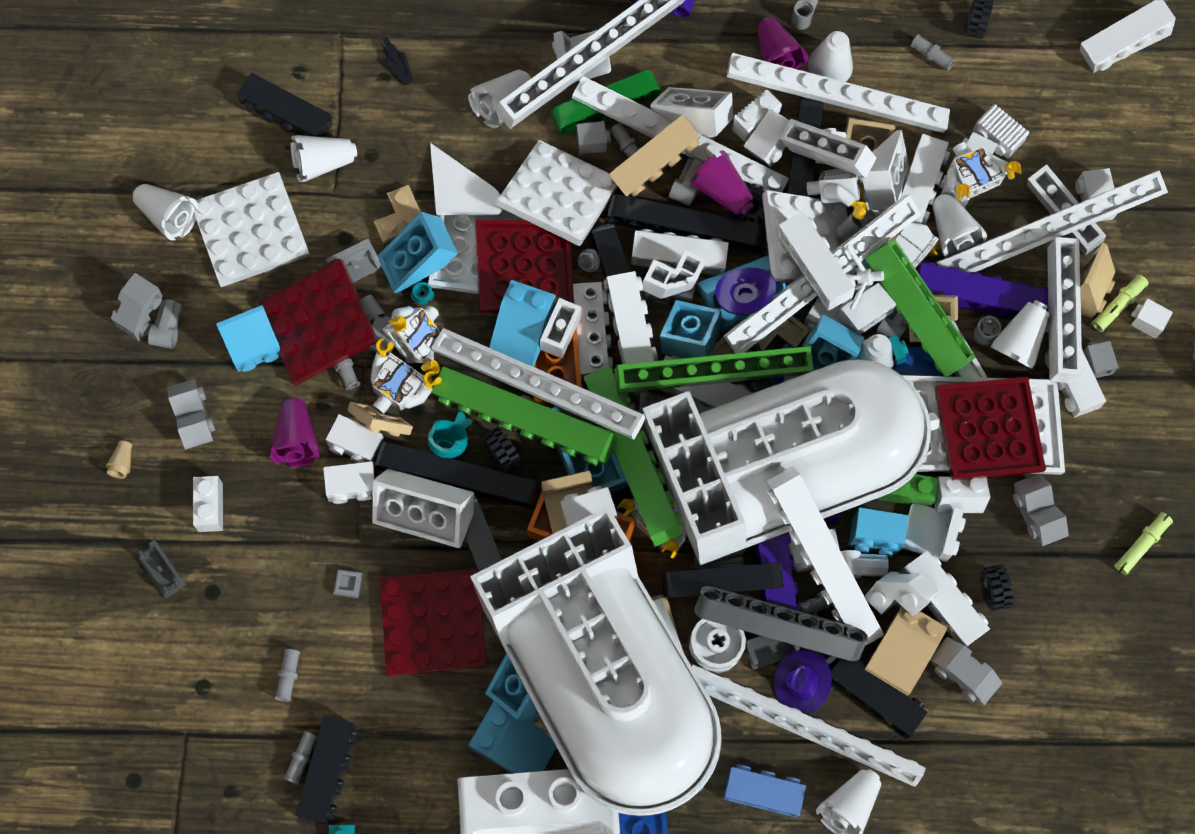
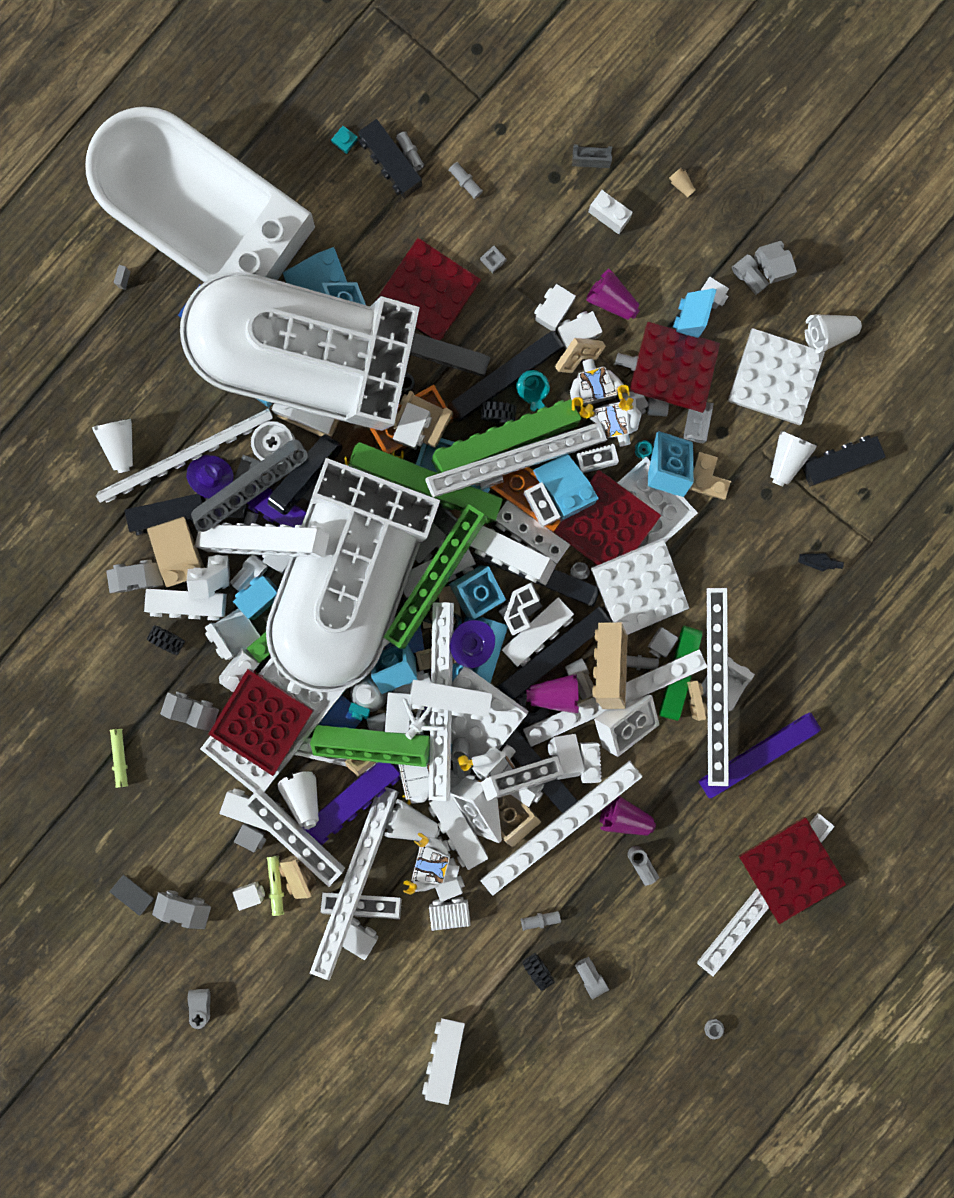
camera: 135 degrees right, 15 degrees up
light grey brick [167,379,216,449] -> none
white slope [372,469,474,548] -> none
white sticker [430,143,503,215] -> none
white cone [468,70,531,128] -> none
medium blue brick [723,764,806,818] -> none
white cone [808,31,853,82] -> none
light grey wheel [973,316,1001,346] -> none
none -> white brick [576,444,619,473]
none -> tan plate [687,680,708,721]
none -> white brick [701,277,729,309]

